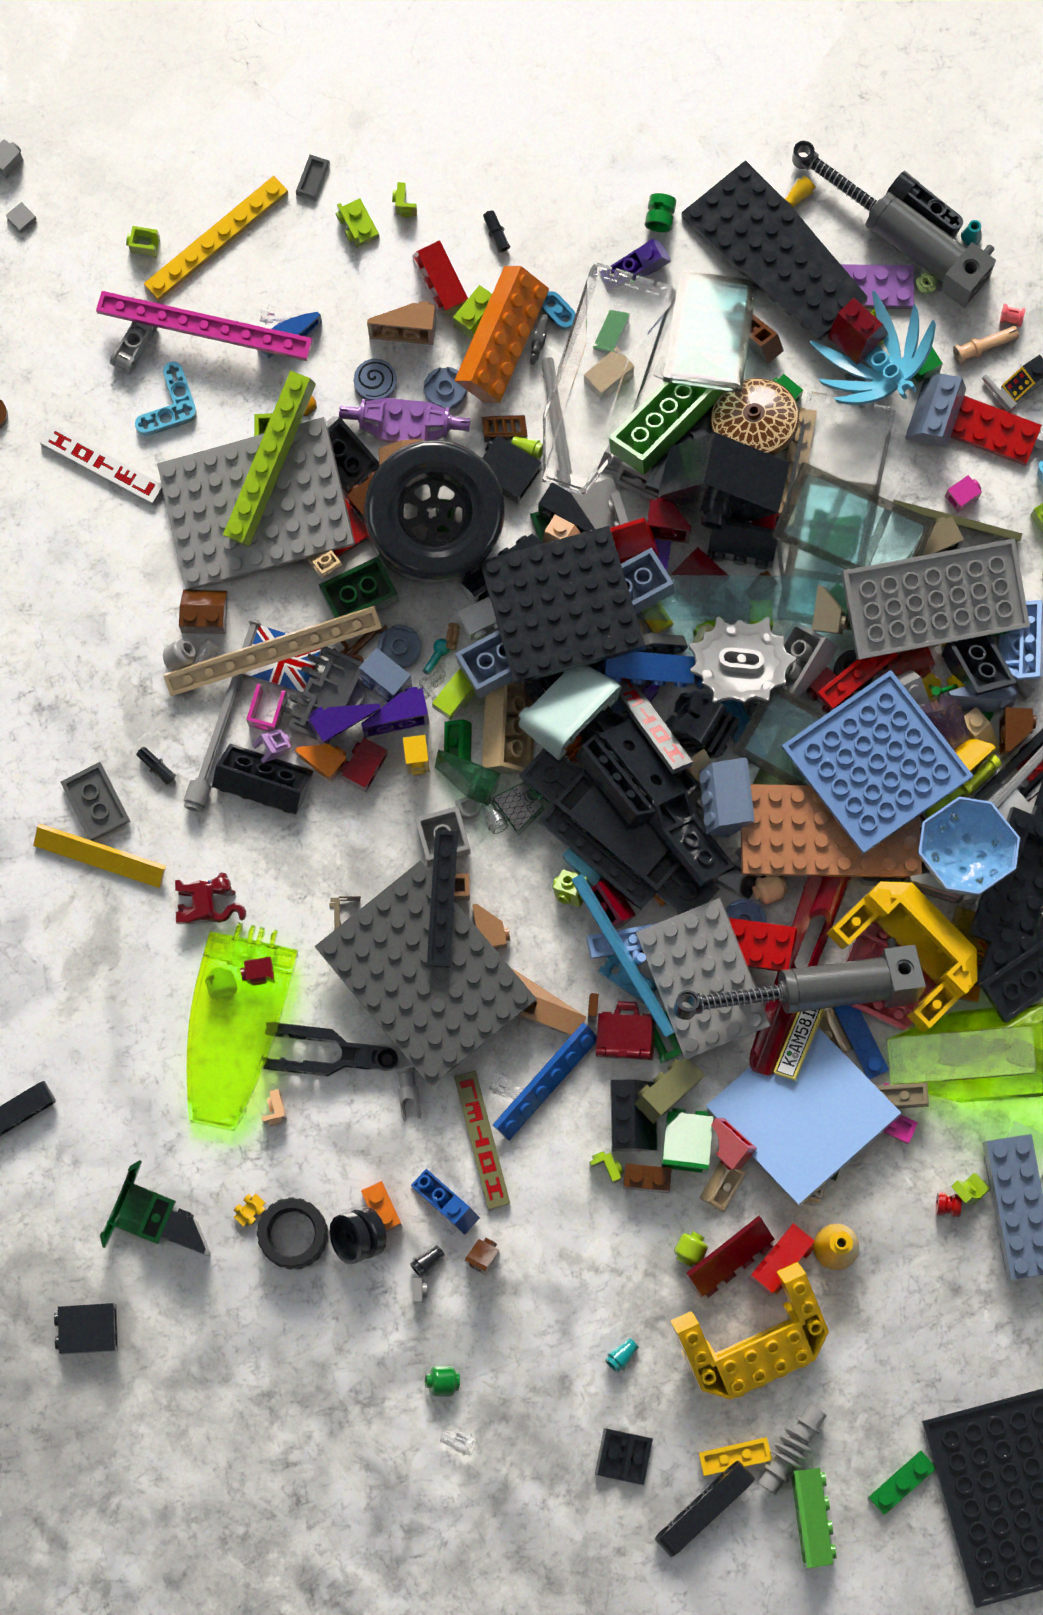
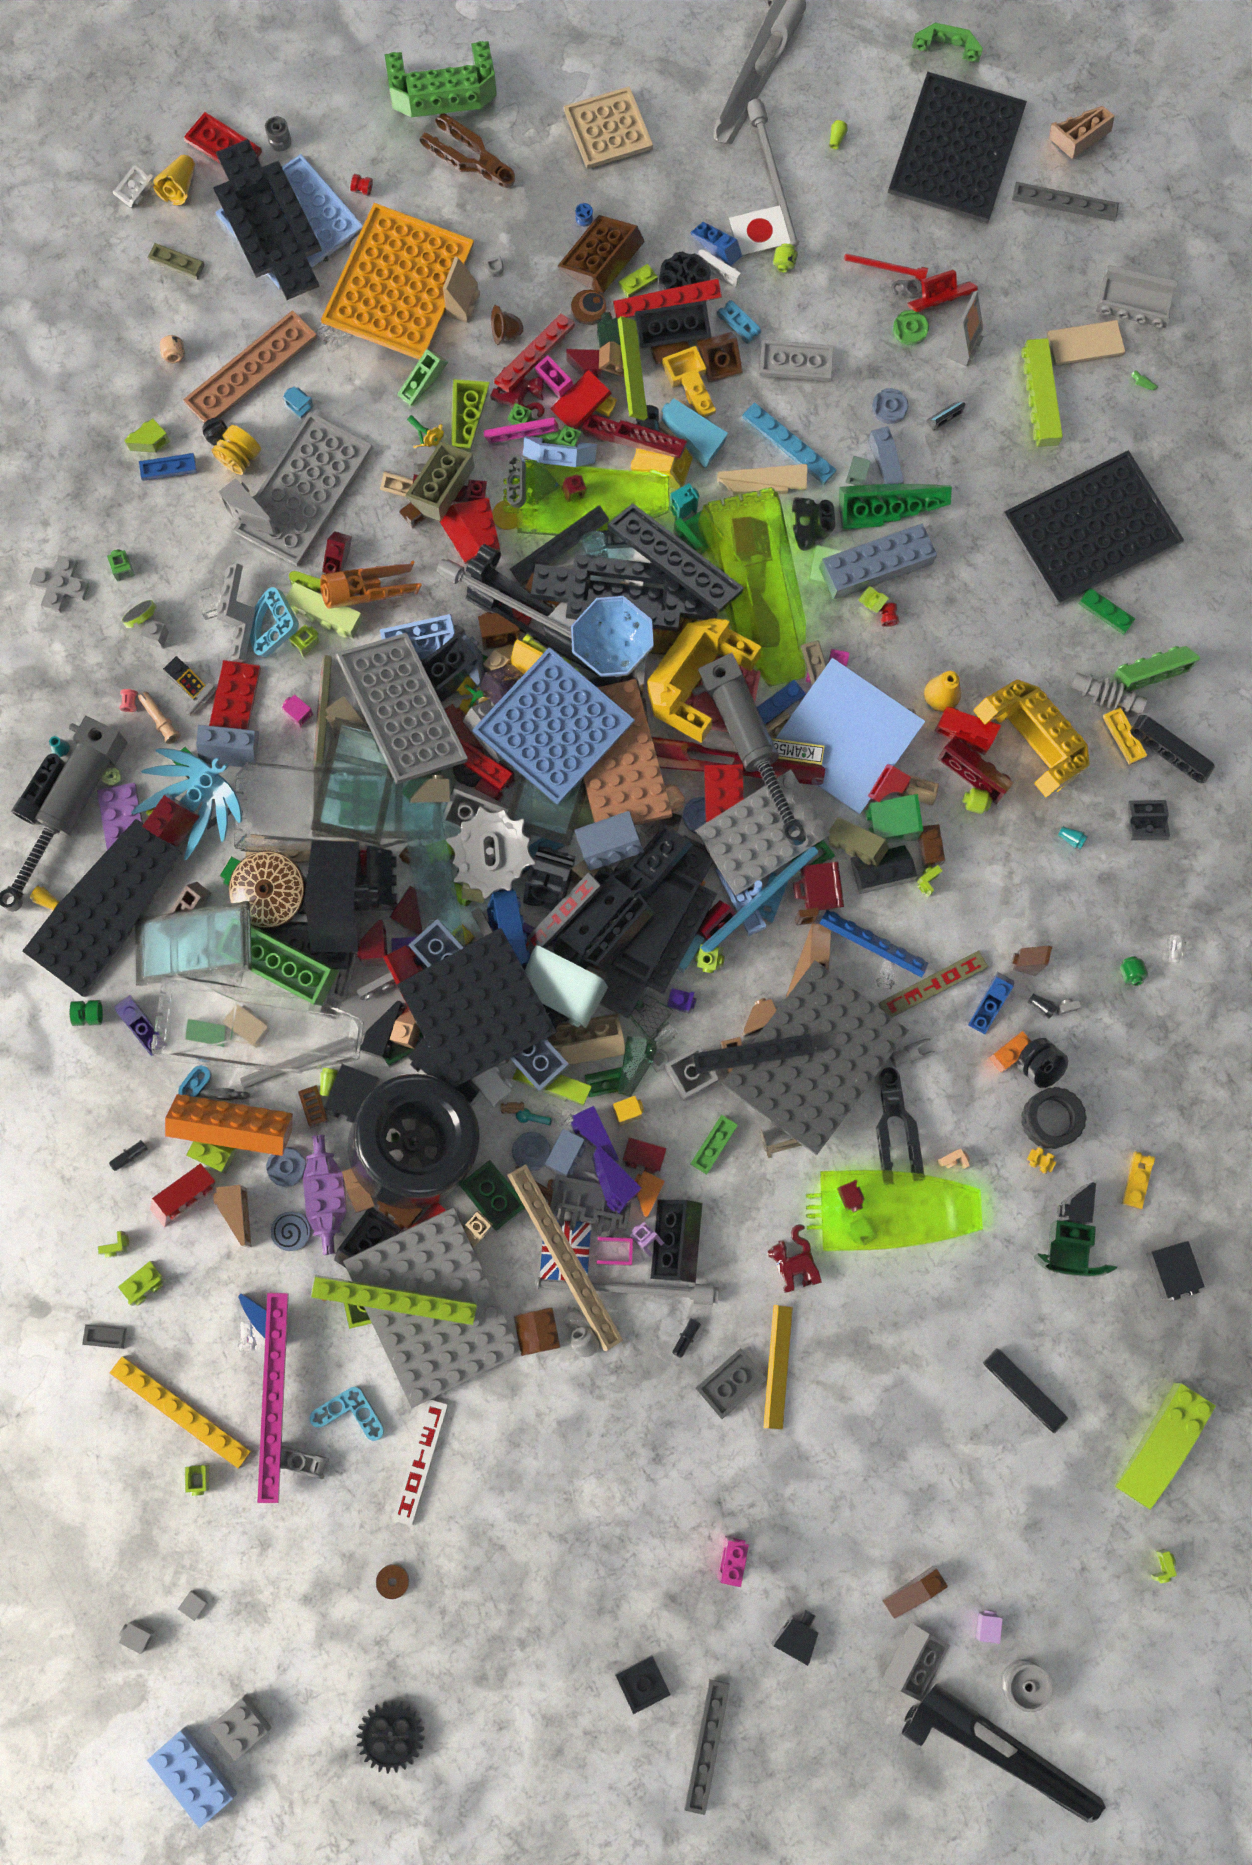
camera: 110 degrees left, 0 degrees up
none -> dark purple bracket [667,988,697,1014]
none -> bright green plate [690,1114,738,1175]
none -> yellow plate [1121,1151,1155,1210]

